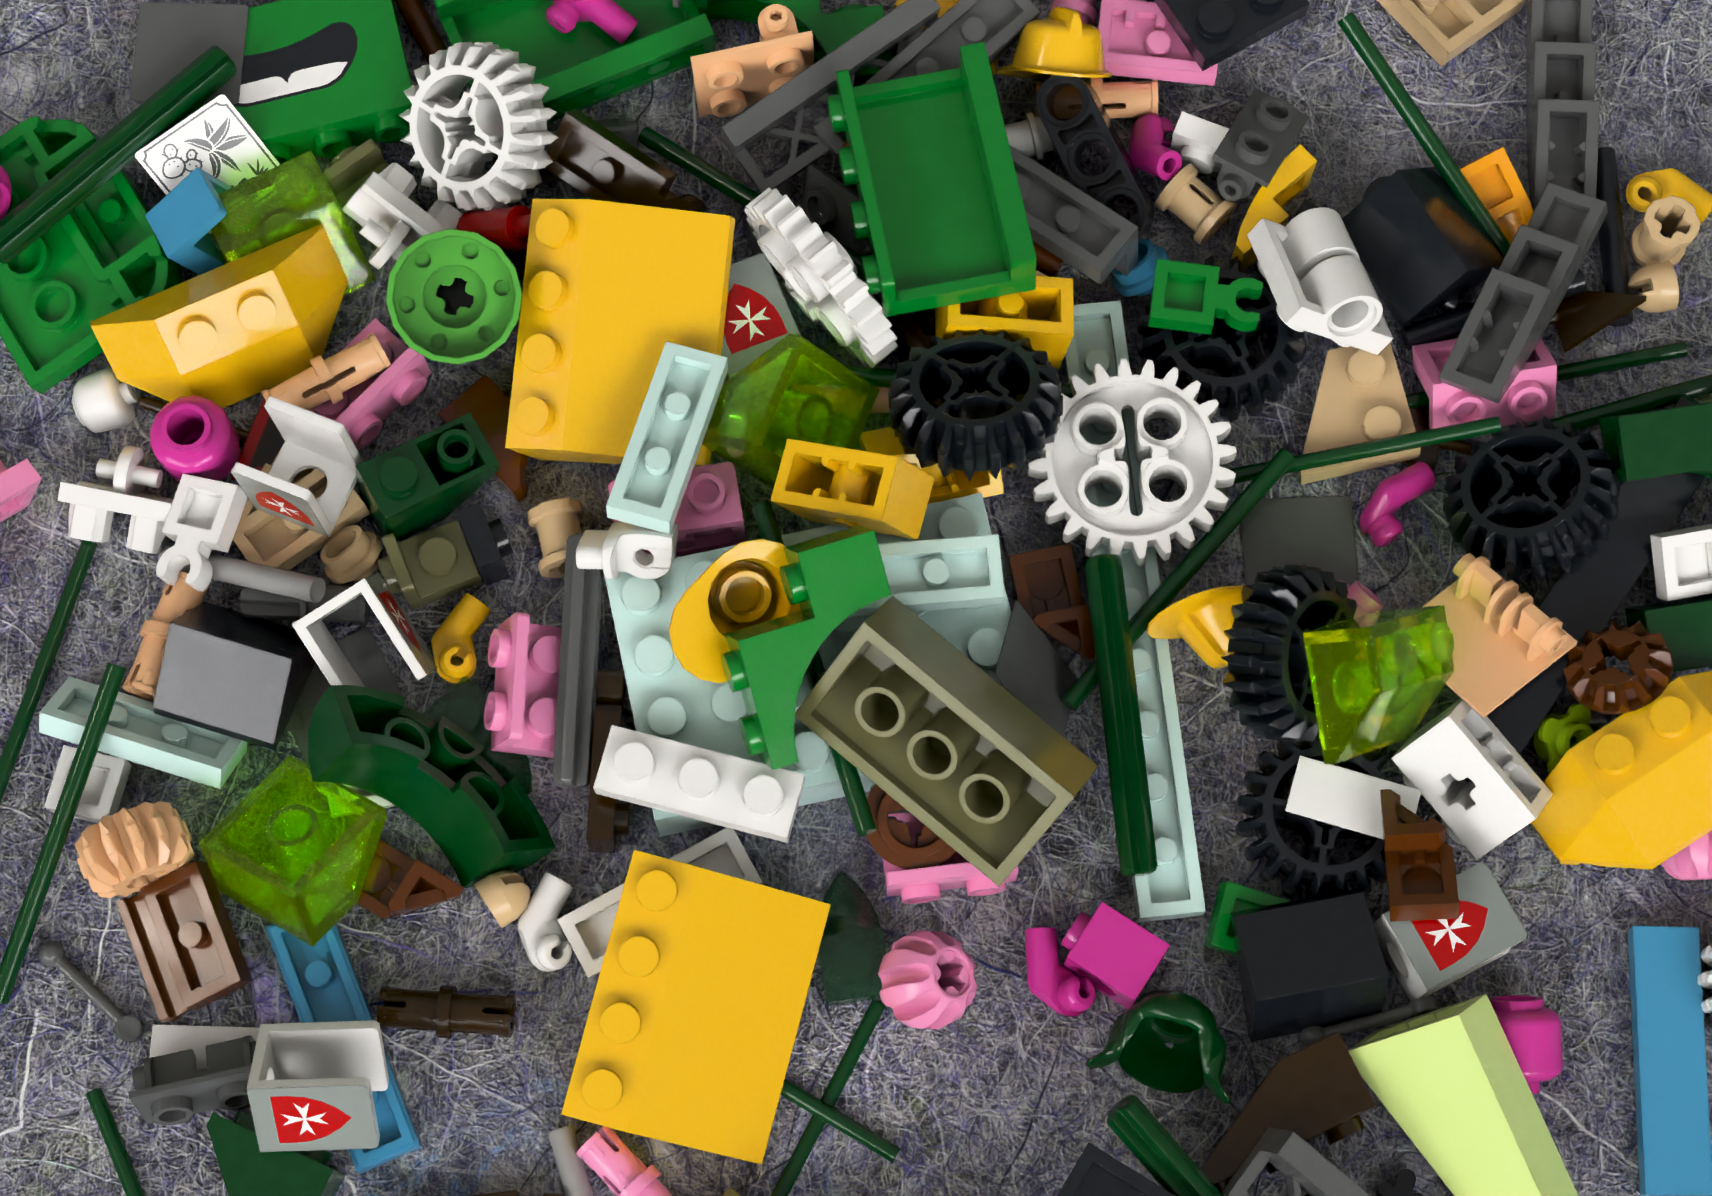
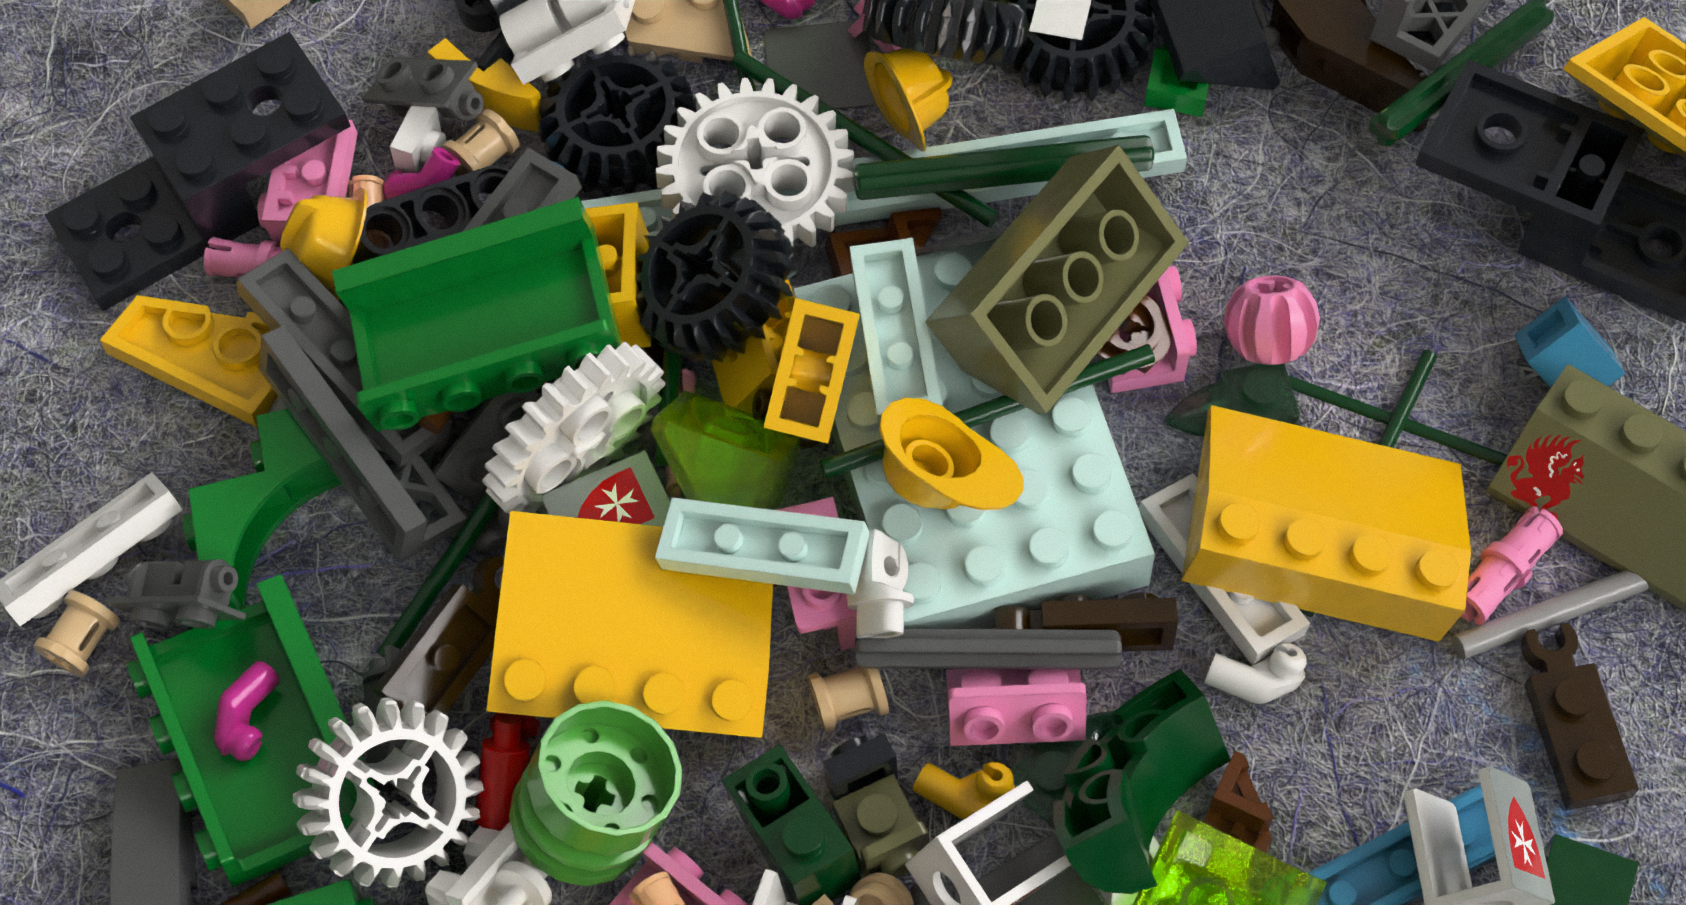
camera: 90 degrees left, 10 degrees down
dark brown pin [377,985,516,1038] -> none
reddish brown slope [438,375,528,503] -> none
tan hinge [474,870,531,928] -> none
white plate [593,725,805,843] -> none
light nougat hinge [690,4,815,117] -> none
green arch [721,525,891,770] -> none
dark pink arm [1025,927,1096,1017] -> none
dark pink brick [1060,902,1170,1010] -> none
dark green hair [1085,990,1230,1104] -> none
green plate [1148,259,1263,335] -> none

